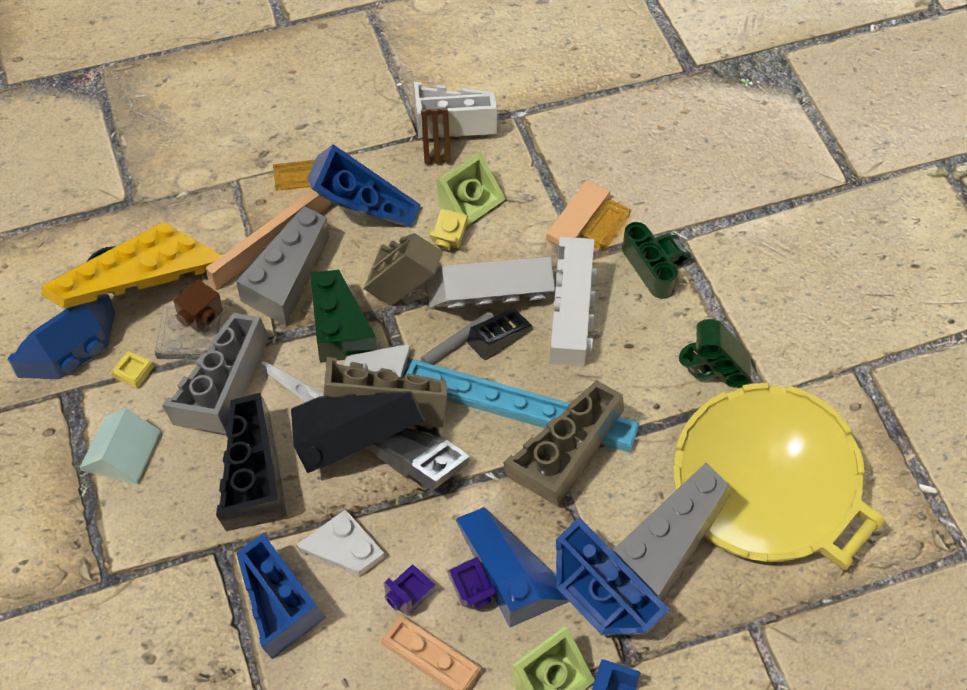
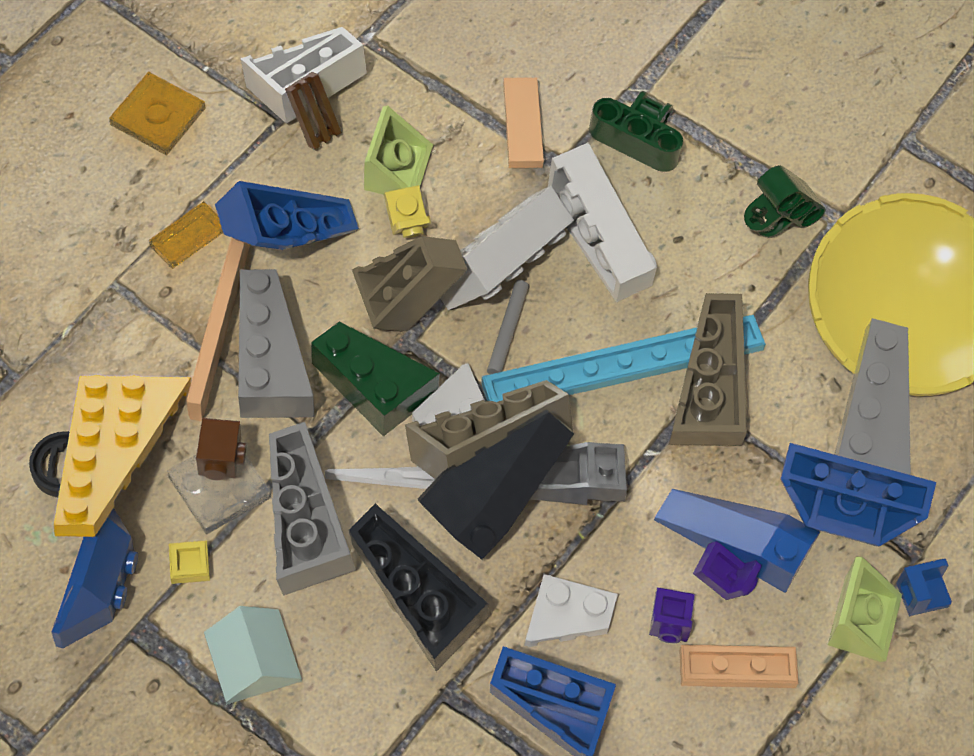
camera: 40 degrees left, 5 degrees up
black slope [467,308,532,359] -> none
clear yellow tile [580,198,631,252] -> none
none -> clear yellow tile [109,71,206,156]

